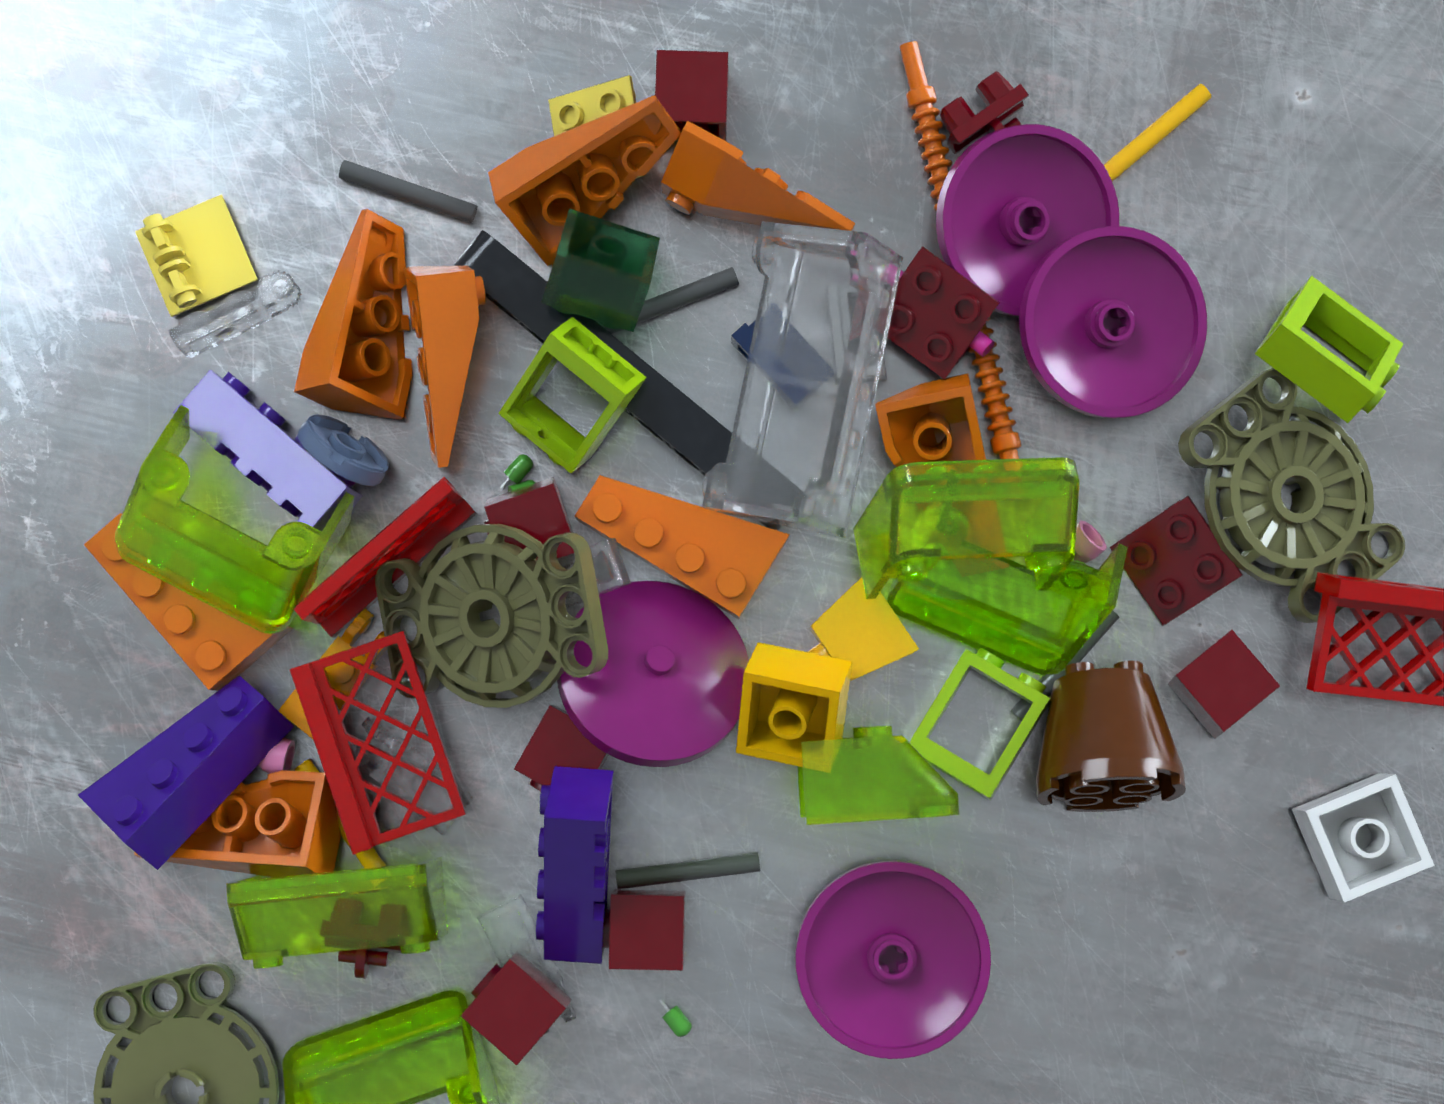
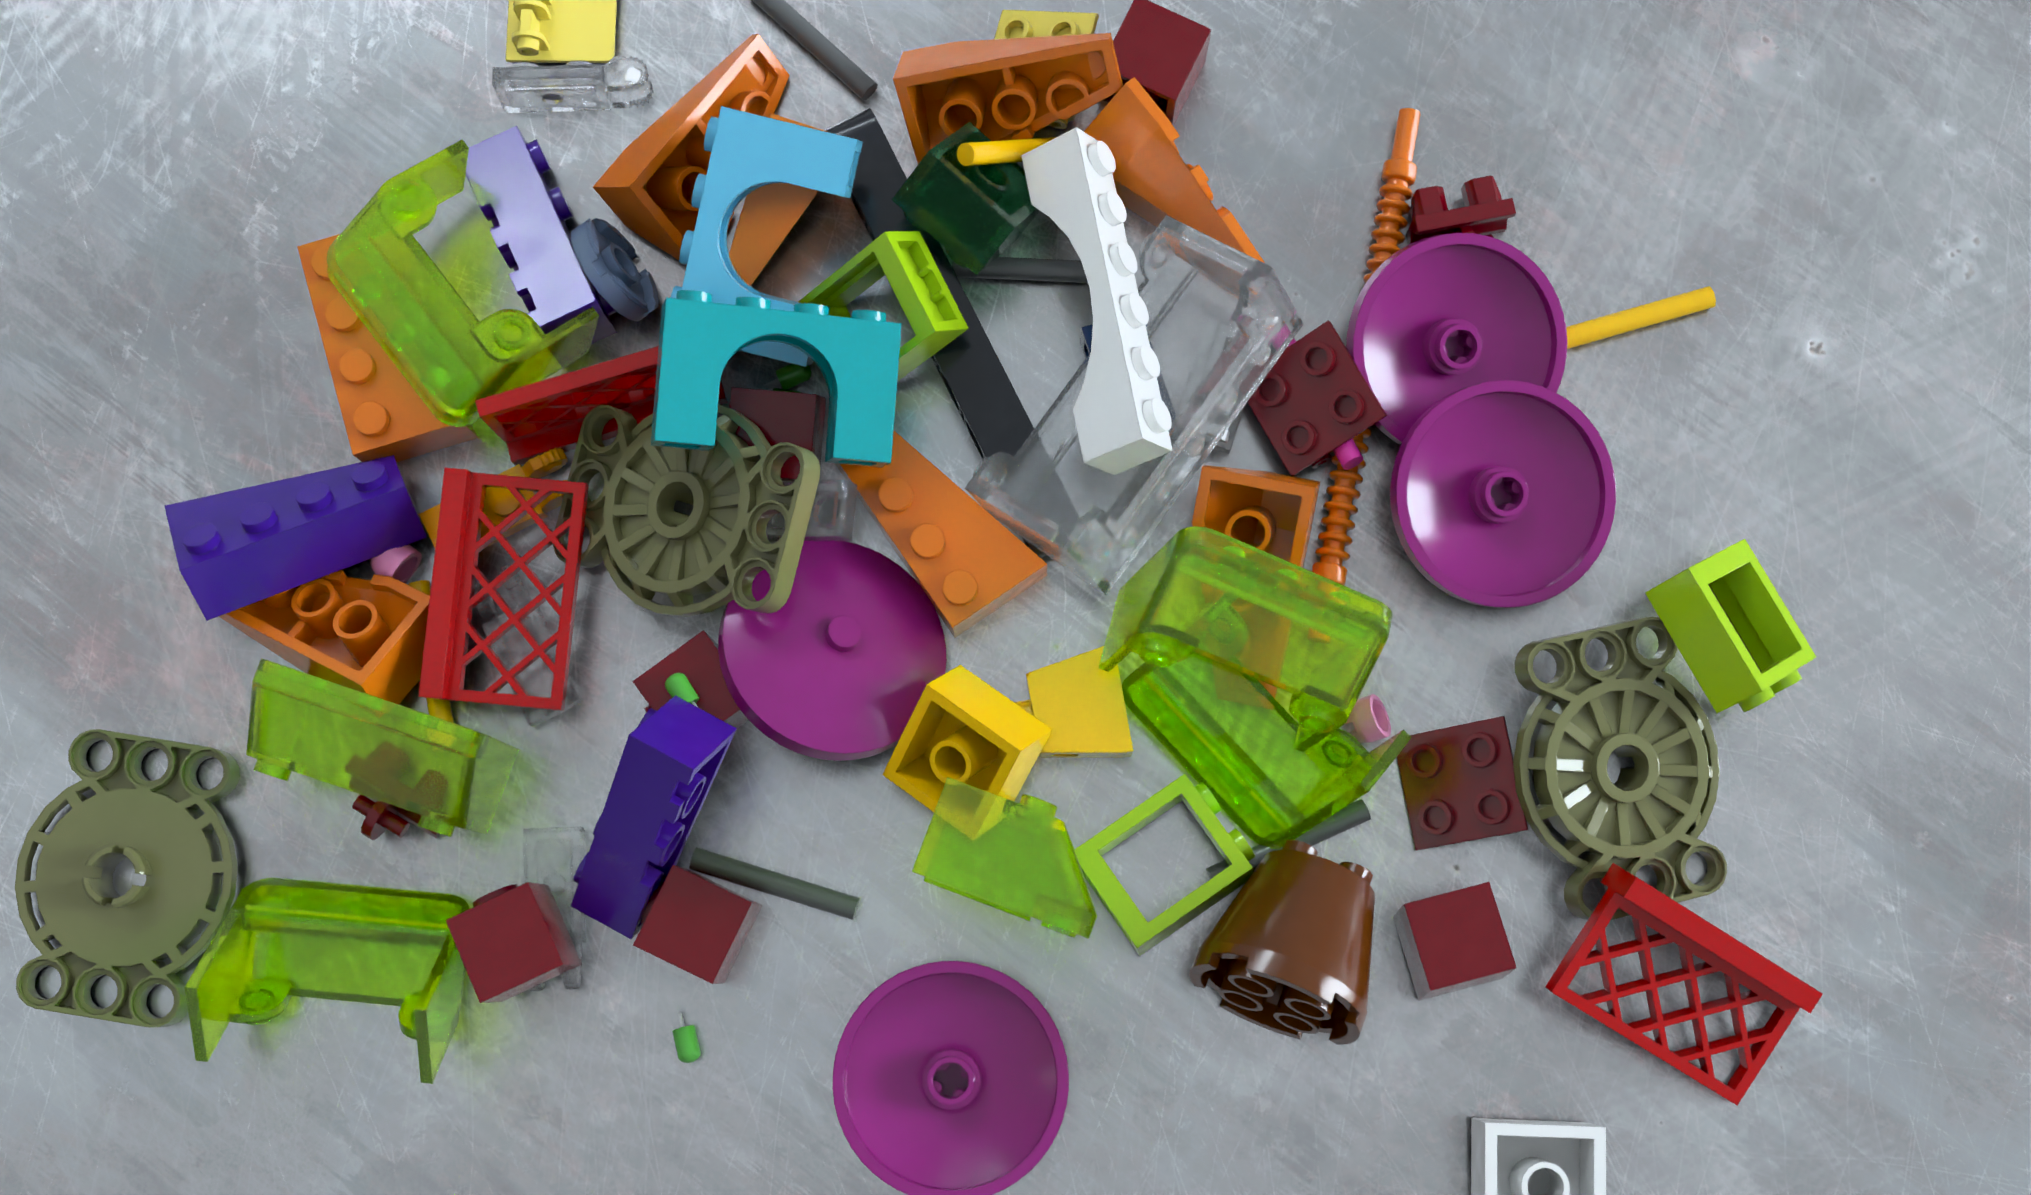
camera: 25 degrees right, 5 degrees down
none -> teal arch [651,290,902,468]
none -> bright green piece [665,673,700,707]
none -> medium azure arch [670,106,863,367]
none -> yellow bar [957,137,1056,166]
none -> white arch [1021,127,1173,475]

